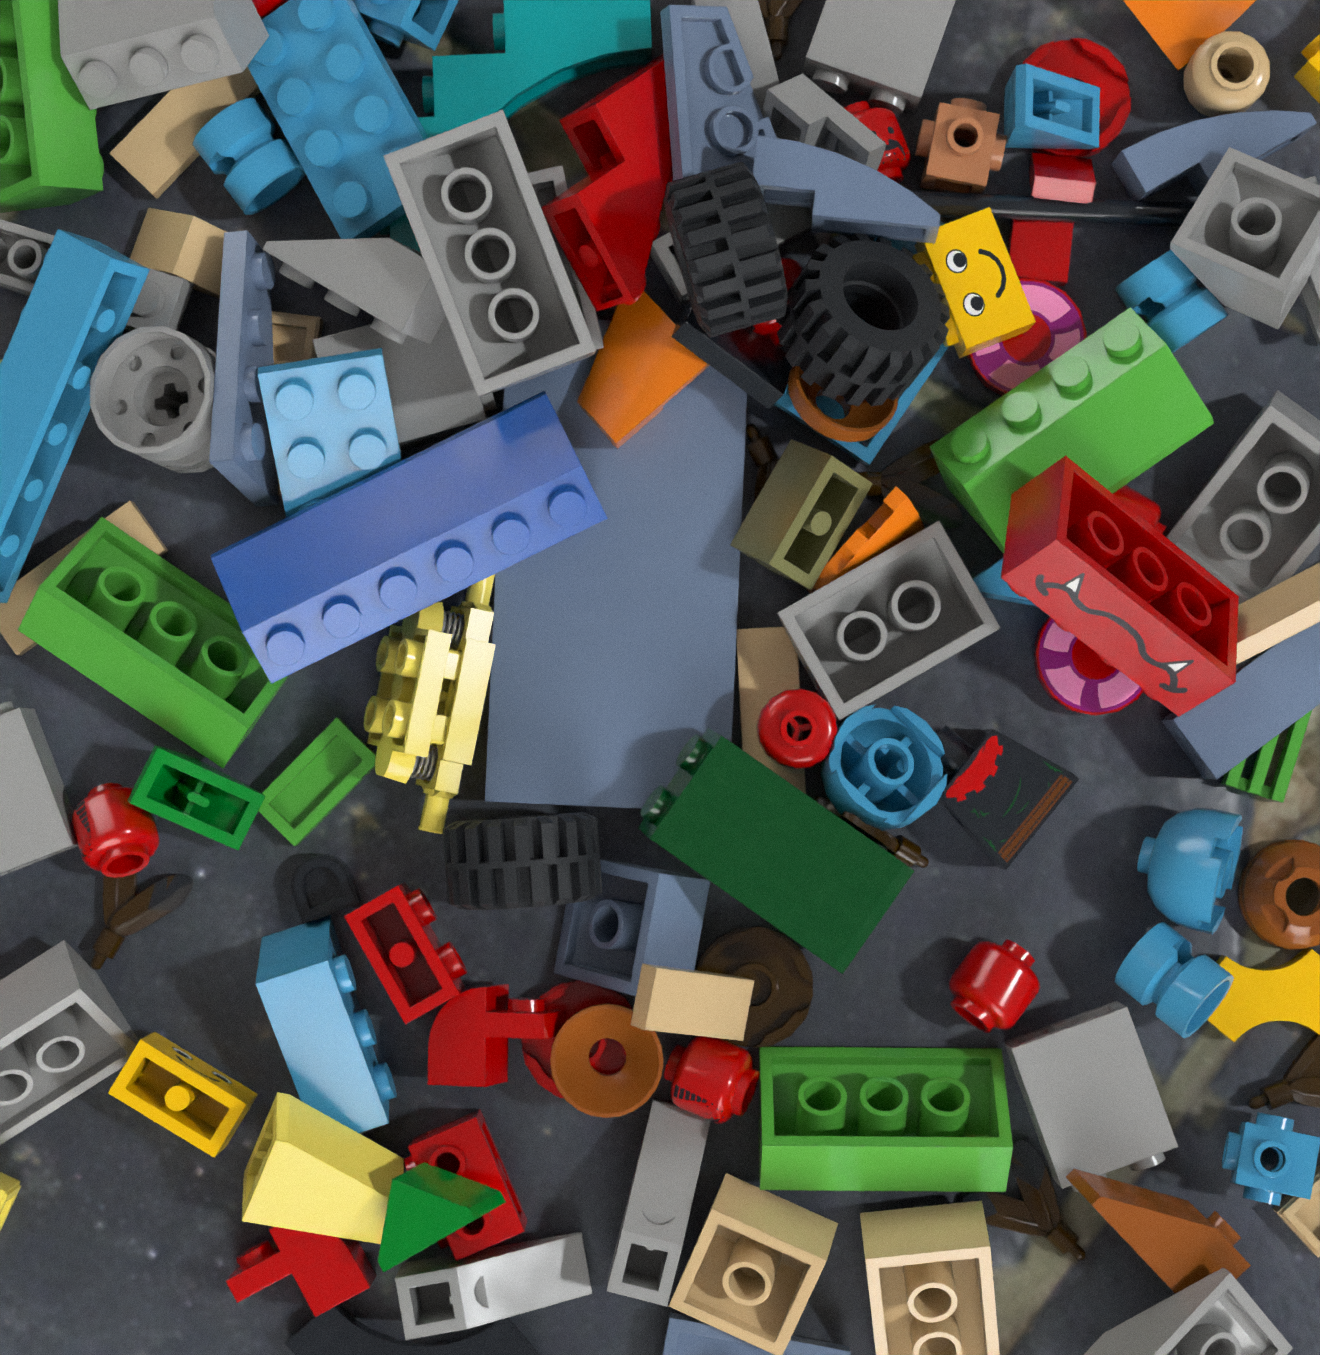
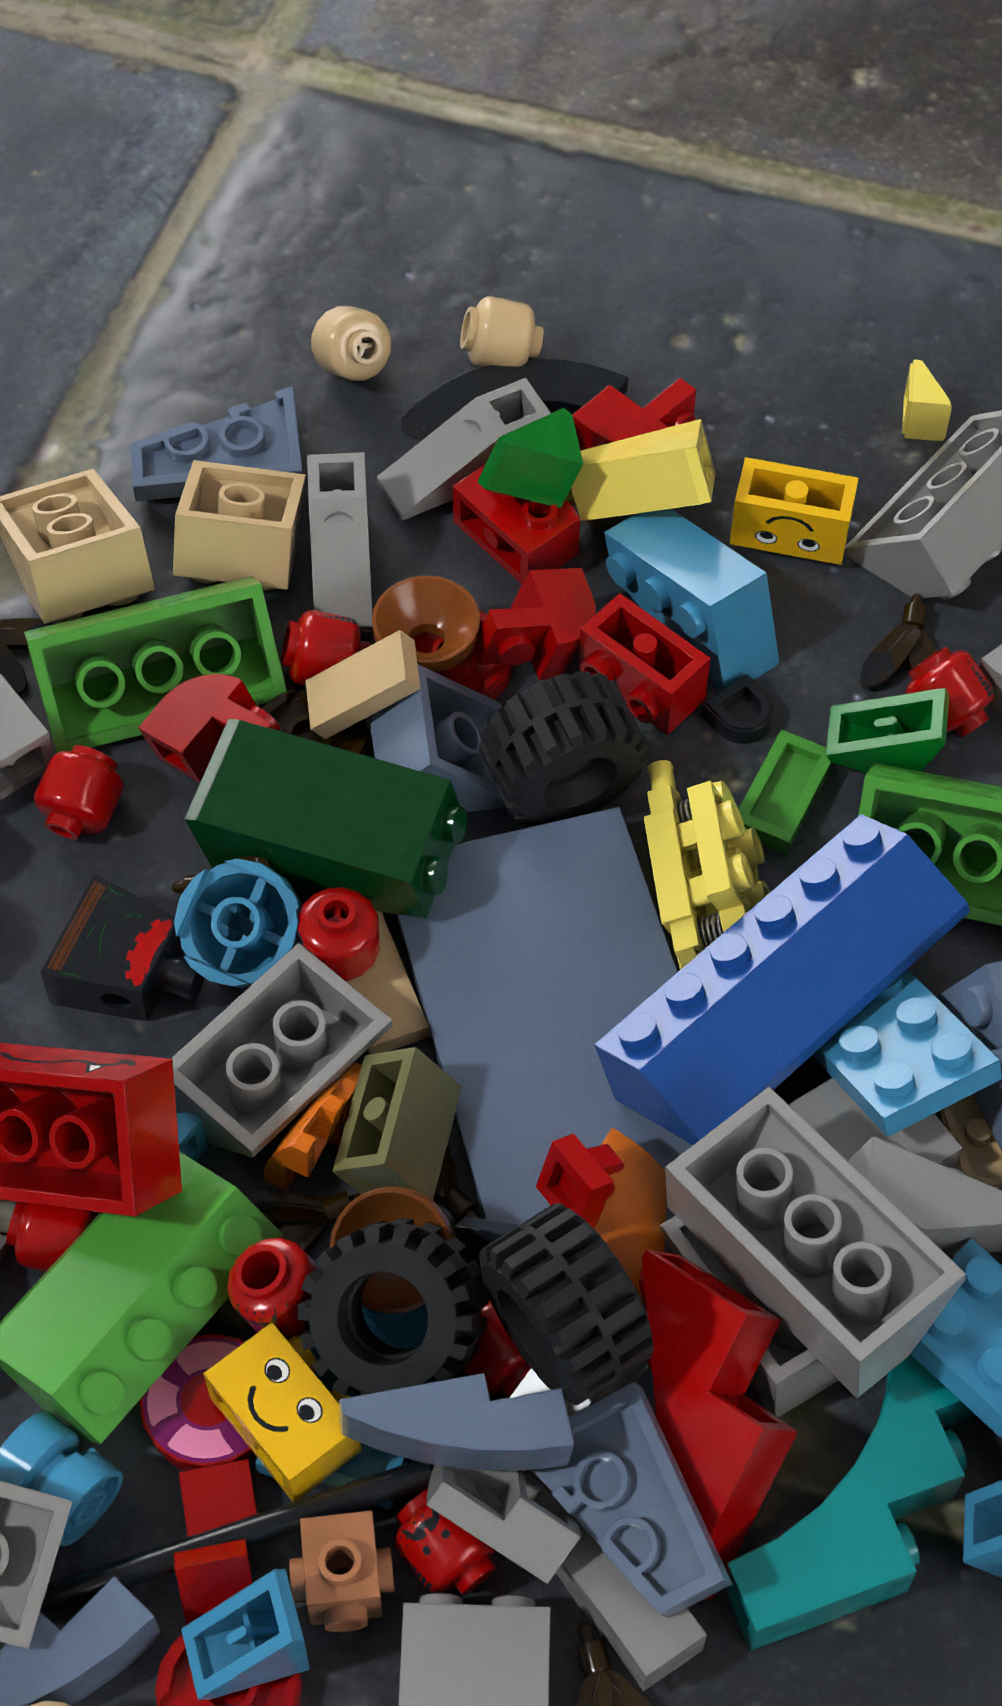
camera: 160 degrees right, 30 degrees down
none -> red brick [138,674,281,783]
none -> red head [227,1237,319,1340]
none -> red tile [535,1133,625,1228]

